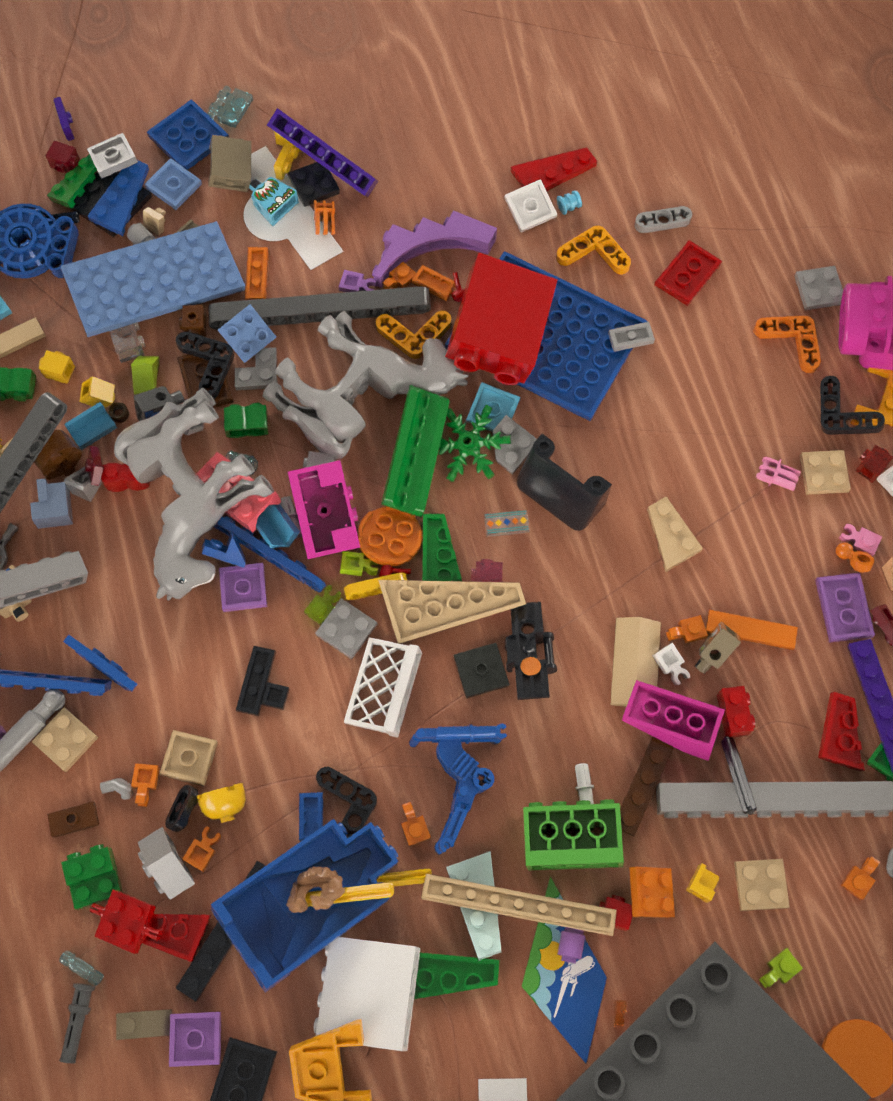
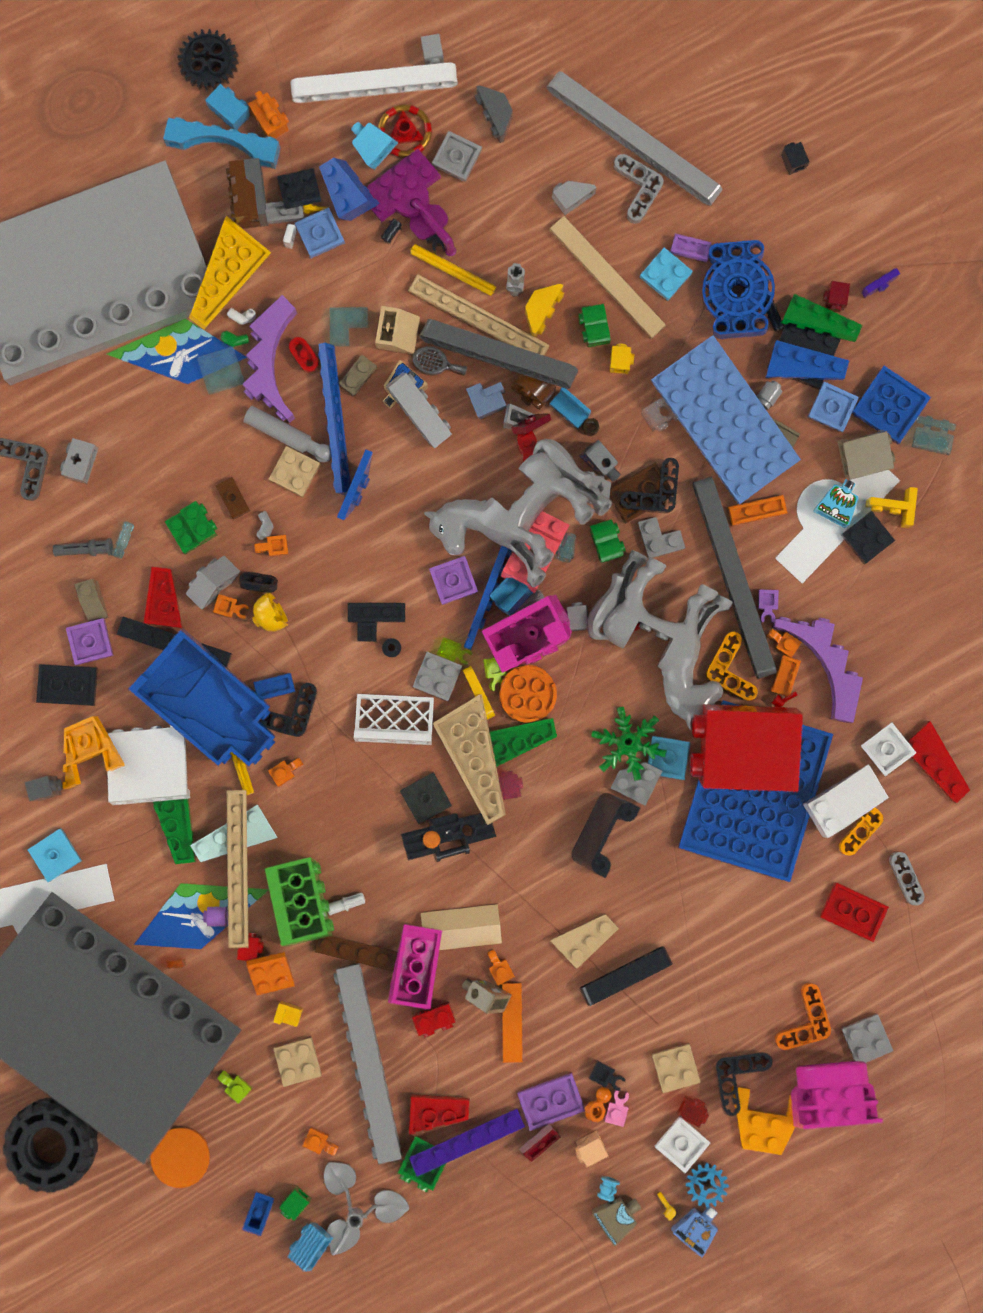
camera: 75 degrees right, 15 degrees up
yellow brick [79,376,115,408] -> none
light grey plate [87,133,138,178] -> none
red plate [90,890,162,954] -> none
lime slope [131,356,160,395] -> none
tan tile [143,207,166,235] -> none
tan tile [159,730,218,786] -> none
reddish brown brick [179,305,207,337] -> none
blue slope [202,531,246,568] -> none
medium blue plate [218,304,276,363] -> none
dark purple brick [267,108,378,198] -> none
medium nougat piece [286,866,345,913] -> none
yellow axle [305,882,394,907] -> none
orange arm [314,200,335,235] -> none
red hand [379,564,411,577] -> none
green plate [381,385,450,517] -> none
blue piece [409,724,507,855] -> none
clear tile [484,510,530,537] -> none
medium azure bush [556,190,582,215] -> none
light grey plate [608,322,655,352] -> none
white plate [652,643,690,685] -> none
axle [721,736,757,815] -> none
bright pink arm [756,457,801,491] -> none
none -> black plate [382,638,401,658]
none -> black beam [579,946,673,1006]
none -> black plate [588,1060,626,1091]
none -> white slope [803,764,889,838]

